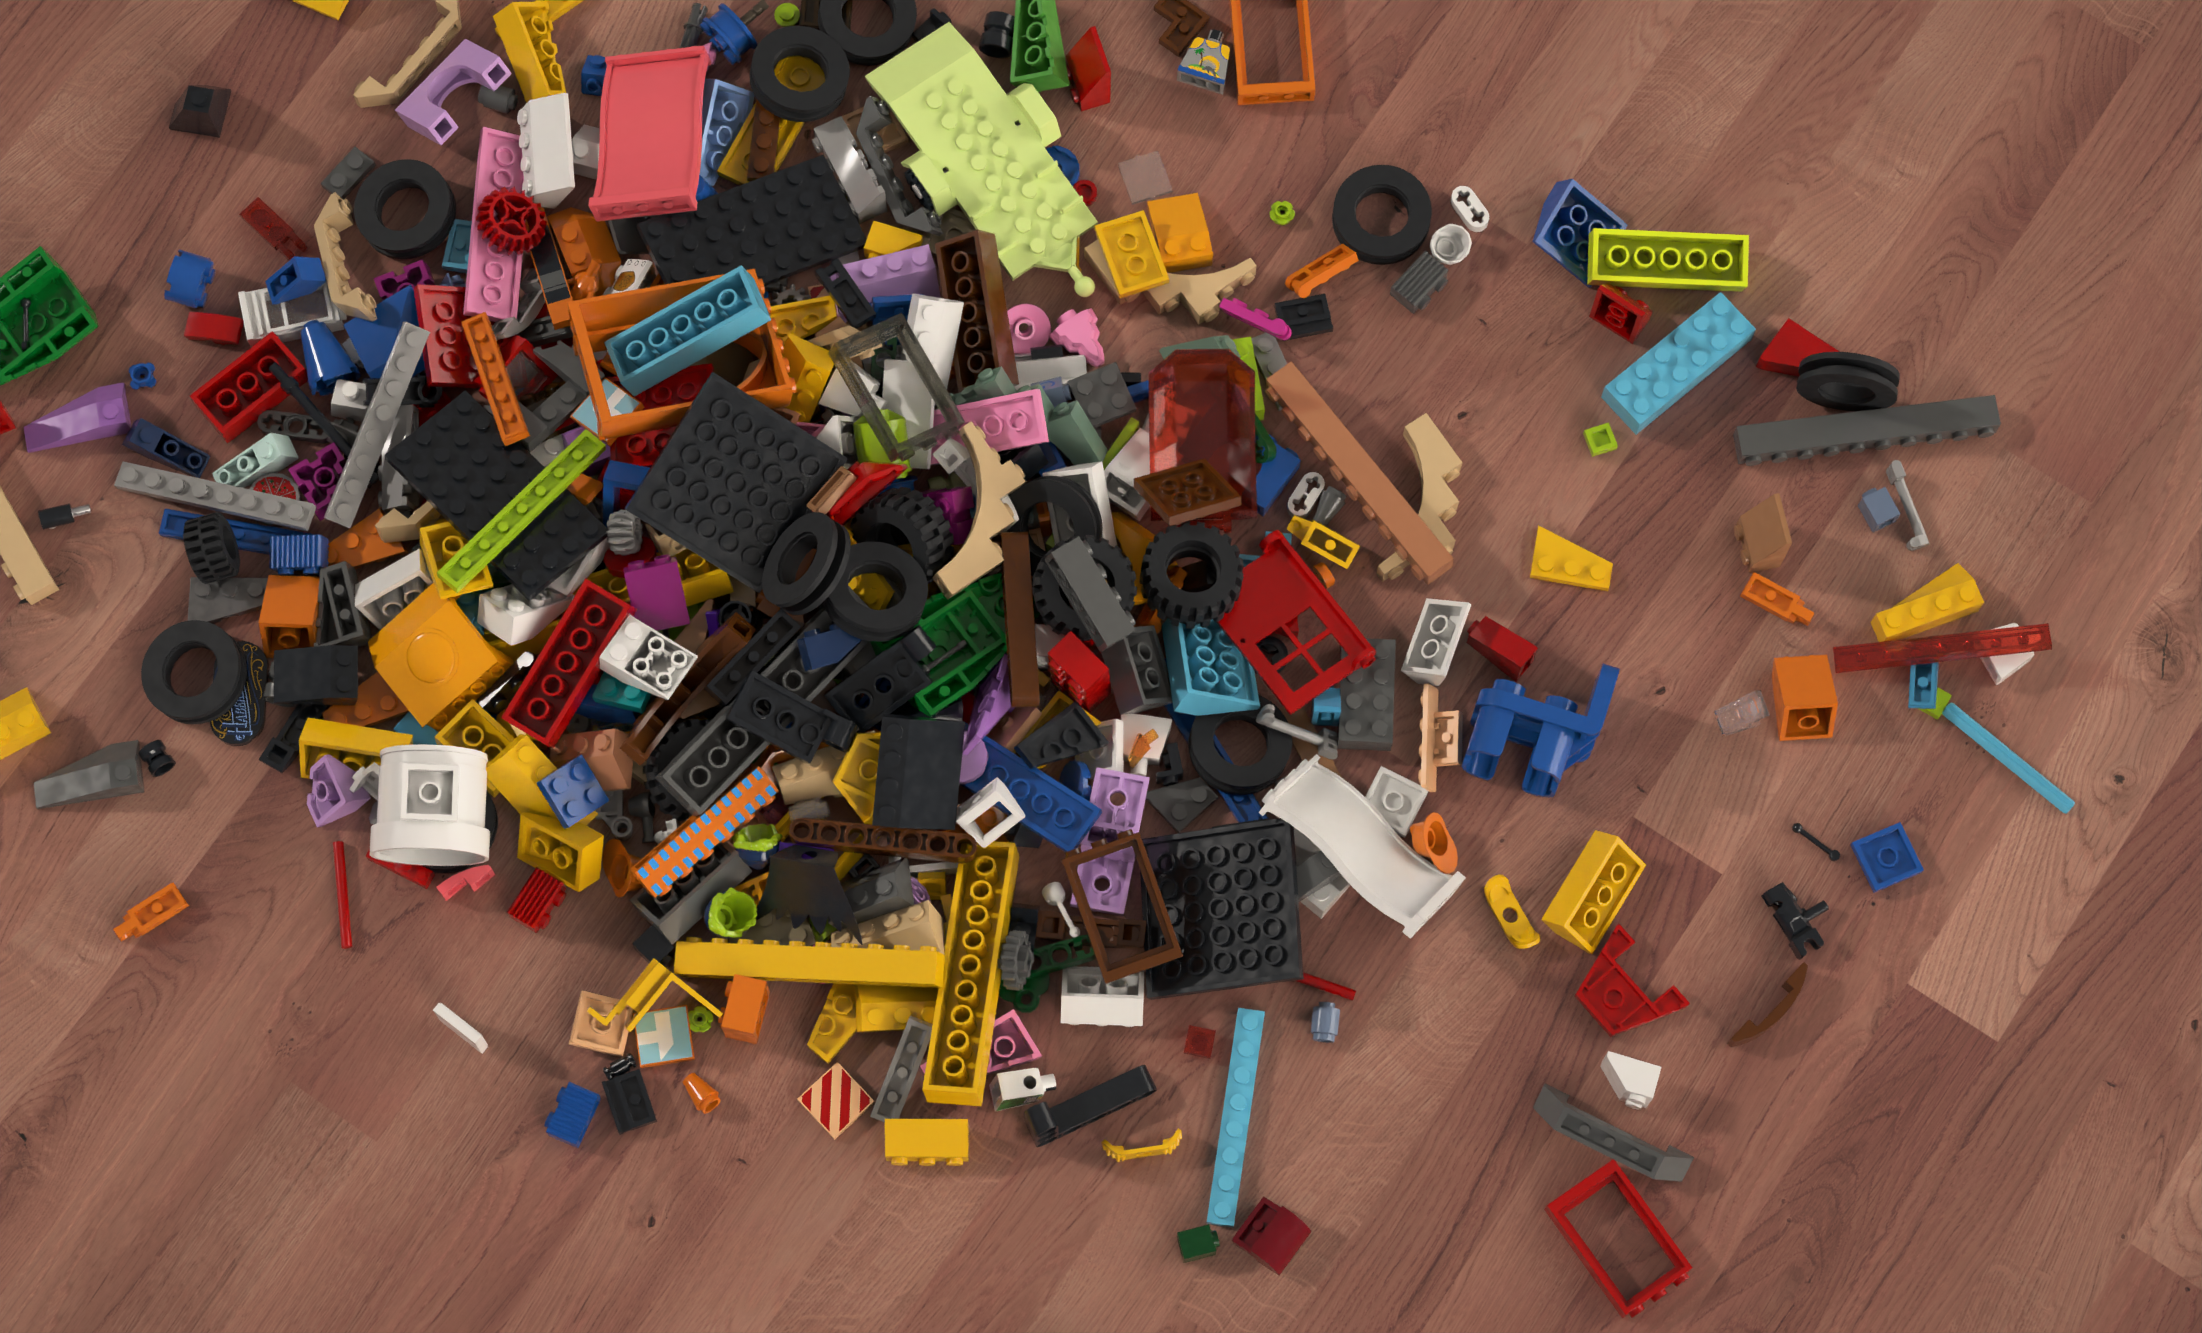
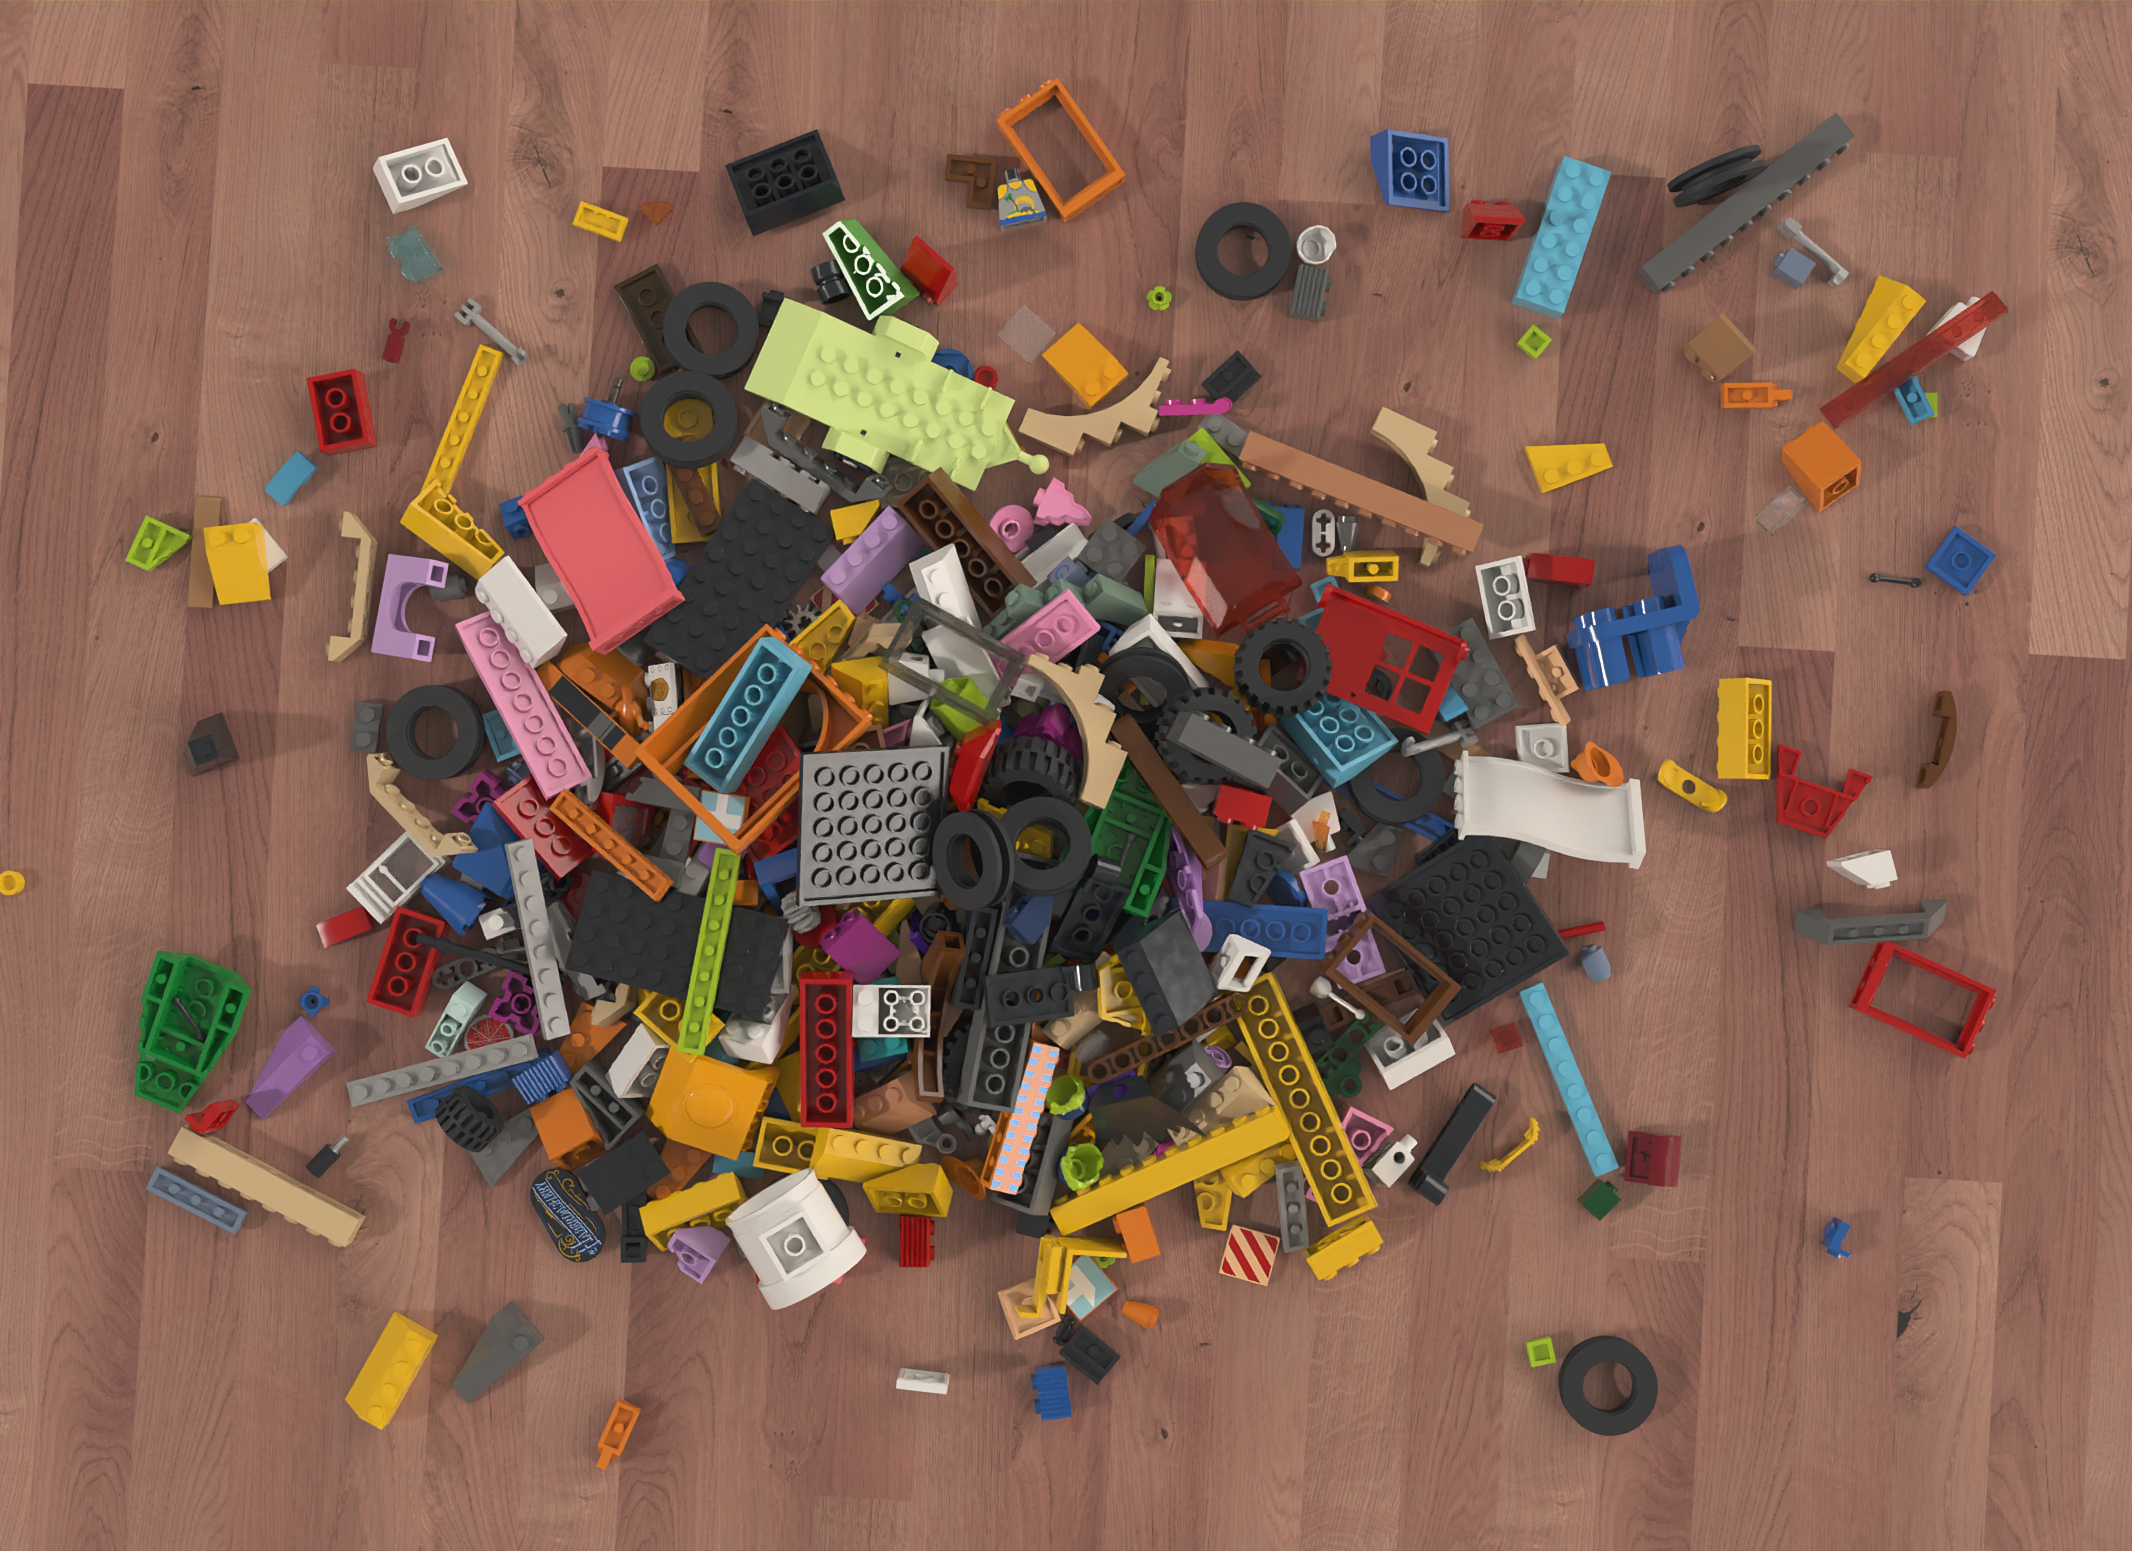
camera: 30 degrees left, 15 degrees up
dark blue slope [122,418,211,478] -> none
black wheel [139,740,176,777] -> none
black tyre [141,620,247,724] -> none
blue brick [164,250,216,309] -> none
clear red hinge [239,197,307,261] -> none
blue slope [265,256,327,304] -> none
red bar [333,841,352,949] -> none
white bracket [350,762,380,801] -> none
red gear [476,186,547,256] -> none
black plate [478,651,538,715] -> none
blue plate [537,754,610,829] -> none
medium nougat tile [807,466,857,514] -> none
black plate [814,258,876,329] -> none
blue panel [869,294,924,325] -> none
dark grey gear [998,930,1034,990] -> none
yellow plate [1095,210,1169,298] -> none
reddish brown plate [1134,458,1241,526] -> none
orange plate [1285,243,1359,298] -> none
white beam [1451,186,1489,232] -> none
neon yellow brick [1587,228,1749,292] -> none
red slope [1756,318,1839,377] -> none
black piece [1761,882,1829,960] -> none
medium azure axle [1942,702,2075,814] -> none

